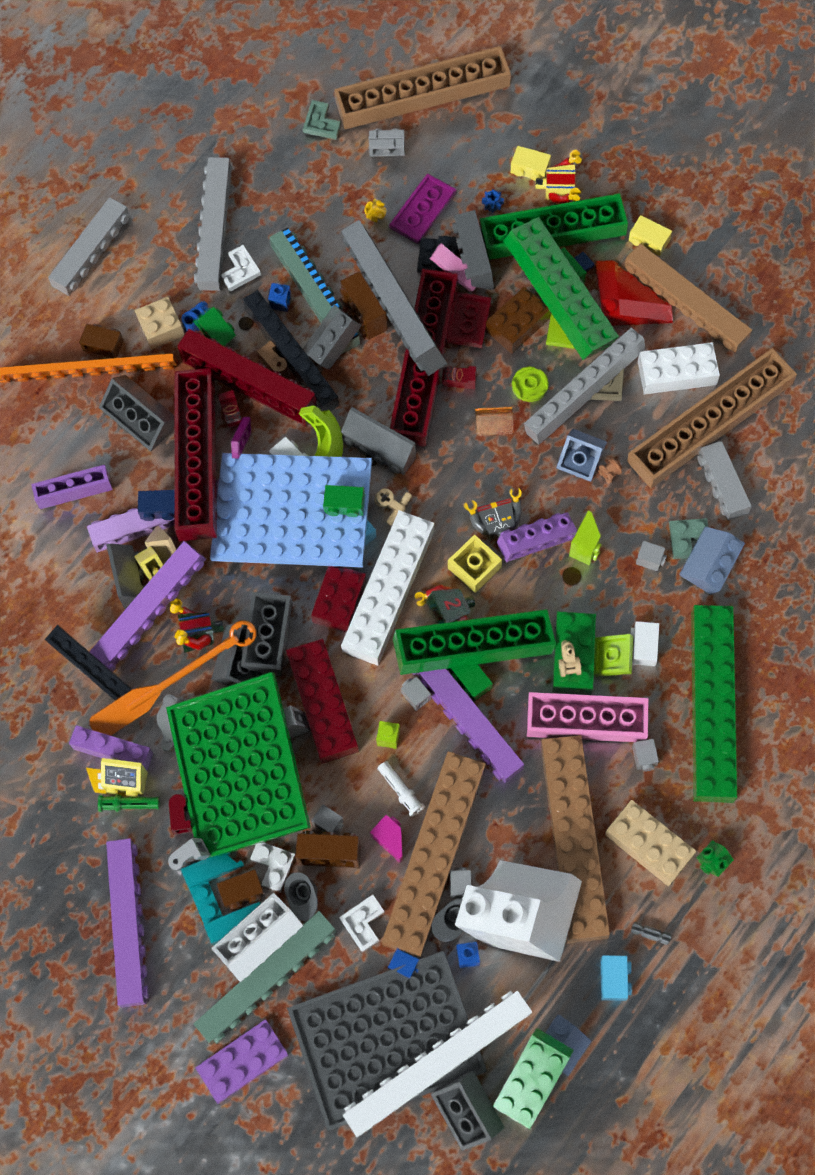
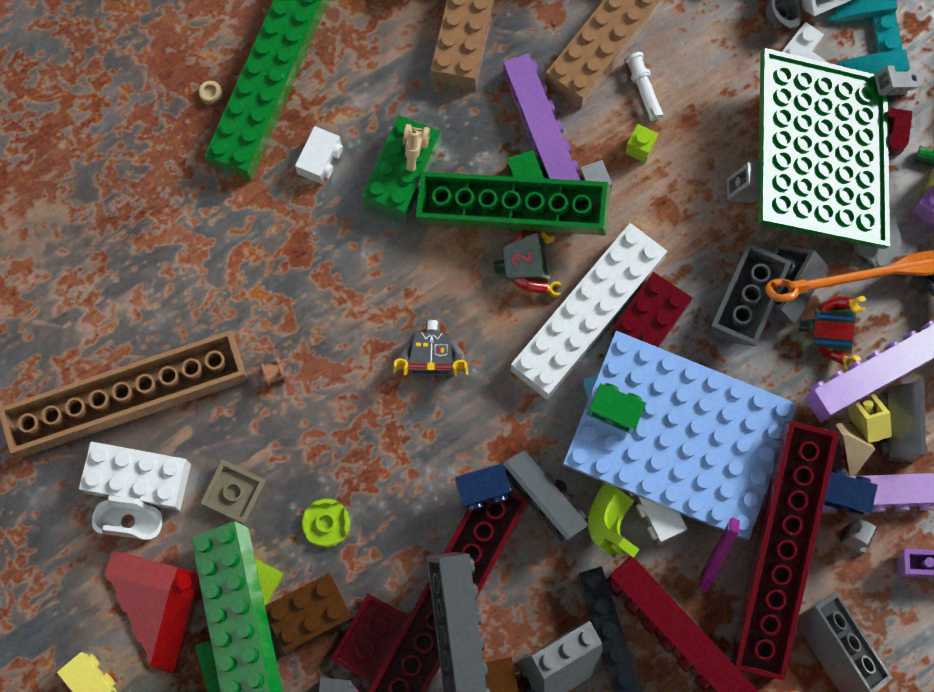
camera: 165 degrees left, 5 degrees up
reddish brown brick [217,869,265,911] -> none
dark red leg [218,390,242,429] -> none
medium nougat leg [257,341,288,377] -> none
dark red brick [286,639,359,764] -> none
reddish brown brick [296,831,361,868] -> none
light grey brick [311,804,344,835] -> none
dark pink slope [370,815,403,863] -> none
tan piece [374,489,412,526] -> none
dark red leg [442,366,477,389] -> none
light yellow brick [448,535,502,593] -> none
clear orange panel [475,407,514,436] -> none
medium lavender brick [497,512,577,562] -> none
light grey brick [524,328,645,445] -> none
bright pink brick [527,692,648,742] -> none
sand blue slope [556,429,607,482] -> none
dark brown piece [562,567,581,586] -> none
lime slope [569,511,602,566] -> none
dark blue tile [574,252,594,272] -> none
lime tile [594,634,633,677] -> none
medium nougat brick [625,243,752,353] -> none
light grey brick [632,739,659,771] -> none
light grey brick [636,541,667,571] -> none
sand green plate [669,518,708,559] -> none
sand blue slope [679,527,745,595] -> none
light grey brick [697,441,752,520] -> none
none -> white piece [92,496,162,539]
none -> tan tile [199,81,223,105]
none -> dark blue brick [455,463,512,511]
none -> light grey leg [840,519,877,555]

